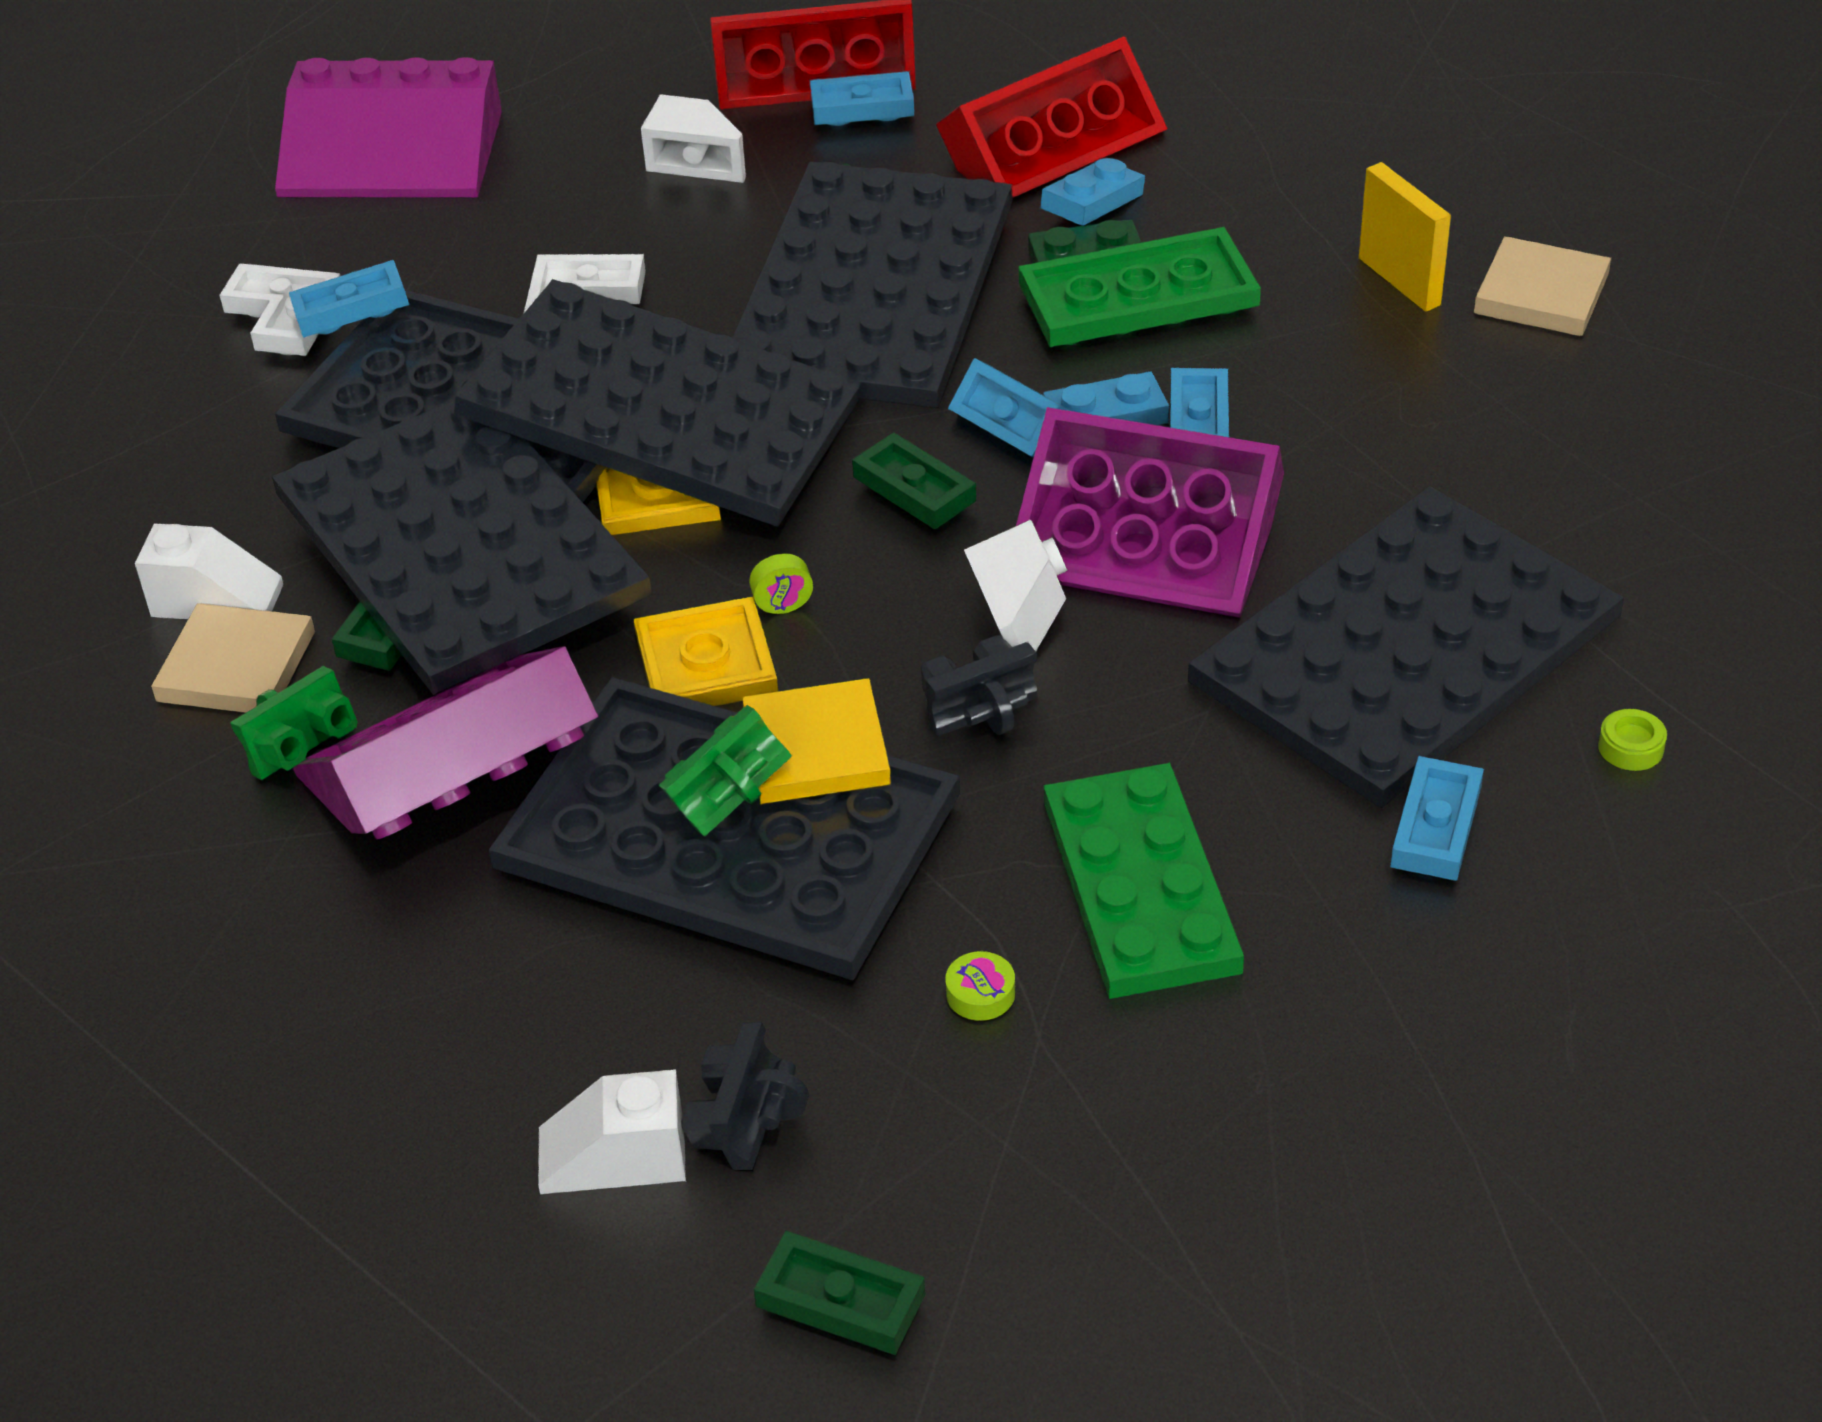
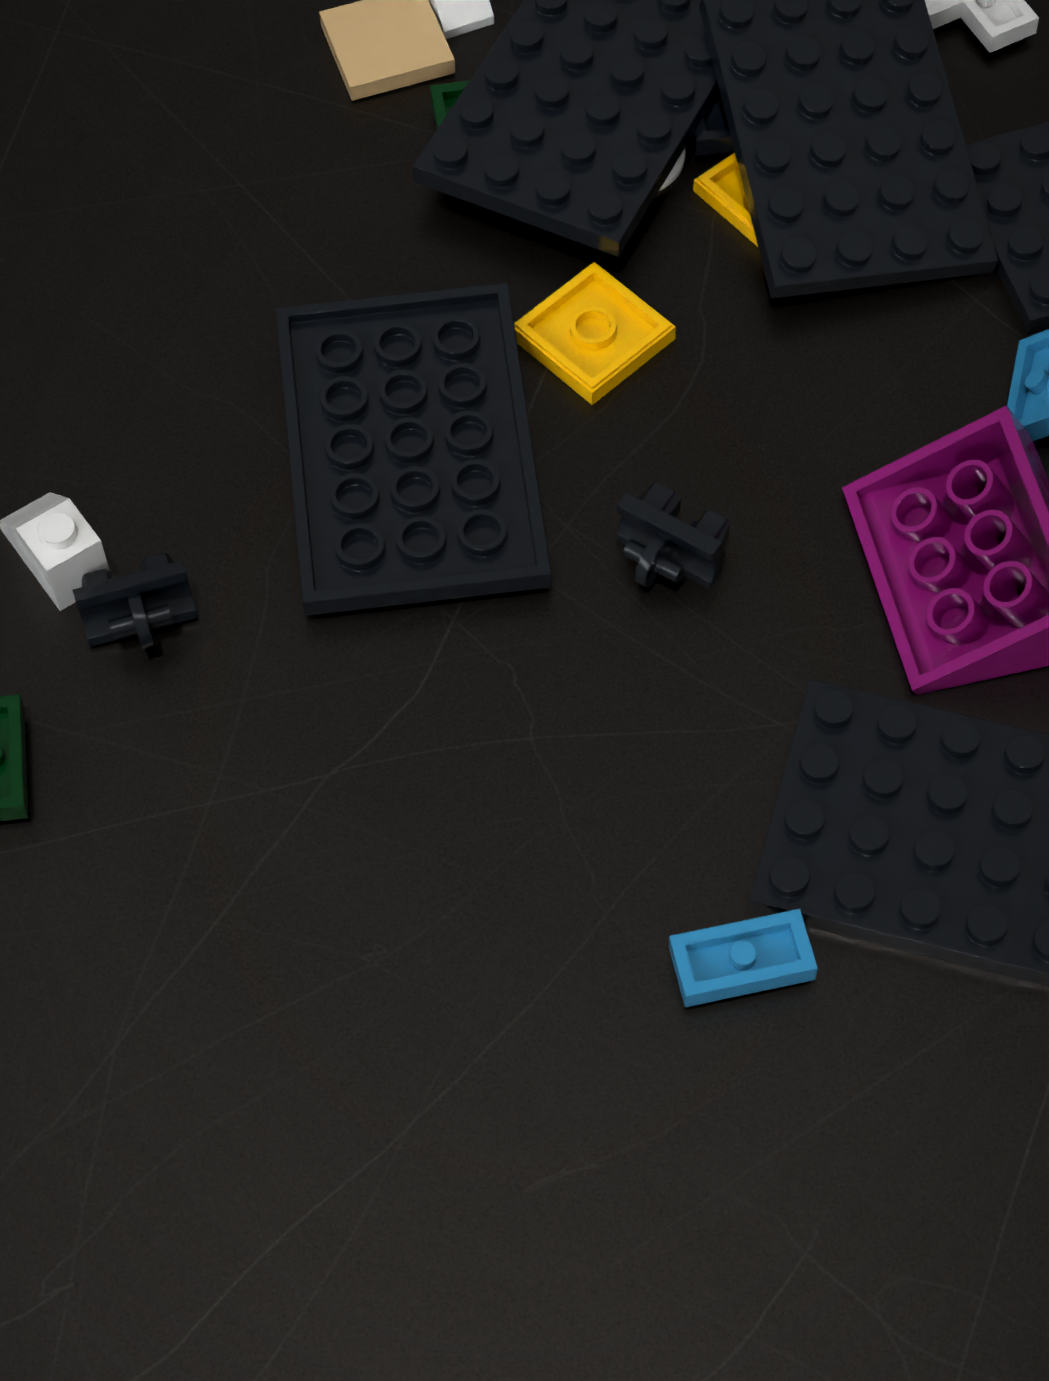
camera: 60 degrees right, 15 degrees up
green hips [230,666,358,780] -> none
slope [293,646,598,839] -> none
green hips [659,705,792,837] -> none
yellow tile [742,678,891,804] -> none
lime tile [749,554,813,614] -> none
dark green plate [852,432,977,529] -> none
lime tile [946,951,1015,1021] -> none
white slope [964,520,1067,651] -> none
green plate [1044,763,1244,999] -> none
lime tile [1598,709,1667,771] -> none

